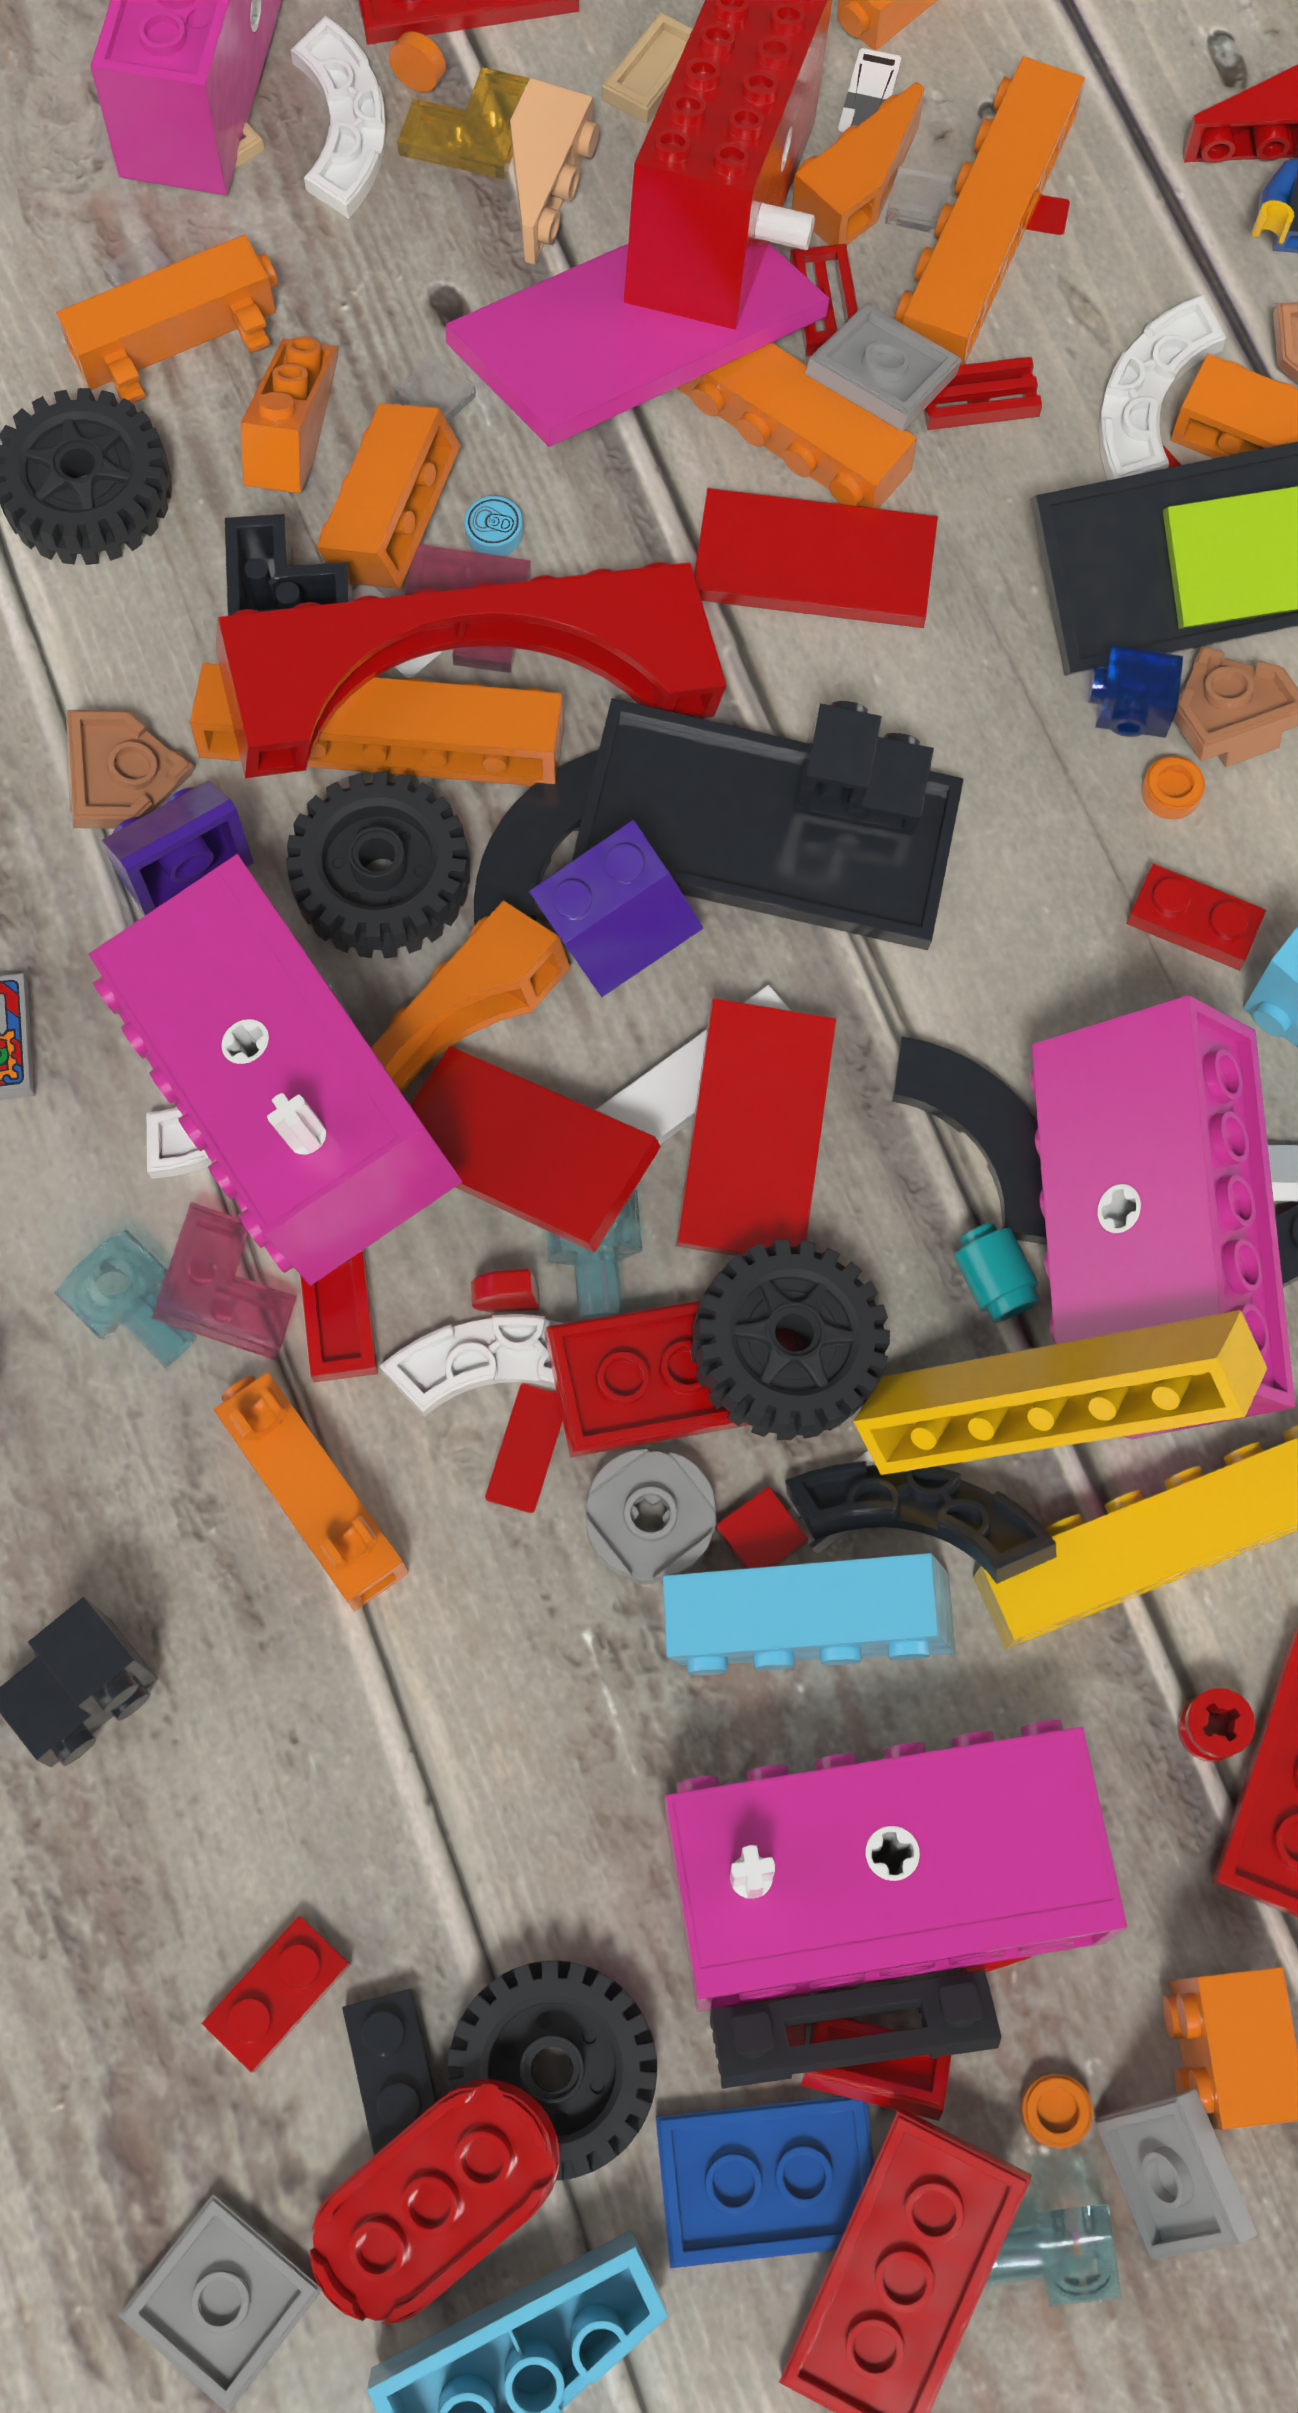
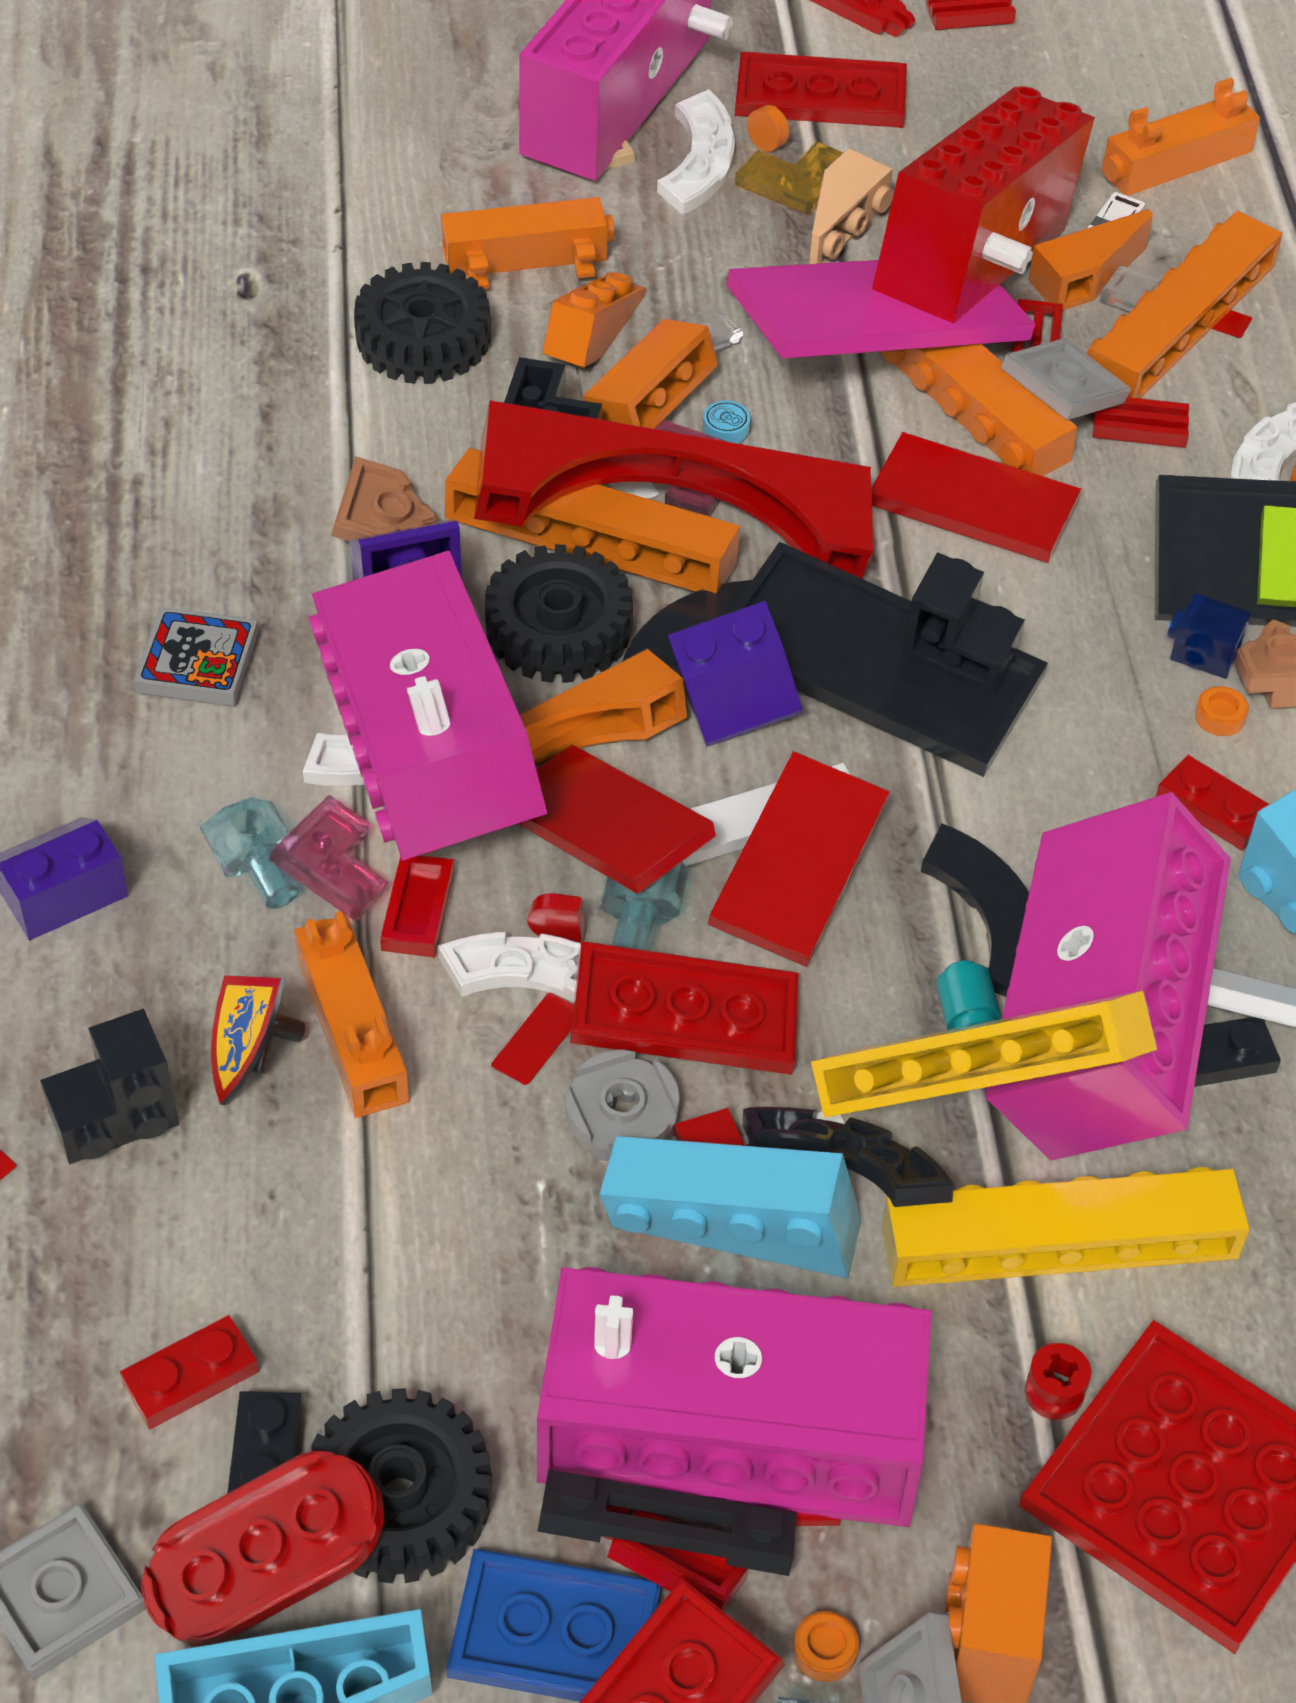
camera: 15 degrees right, 20 degrees down
black wheel [691,1239,890,1440] -> none
none -> shield [211,975,305,1106]

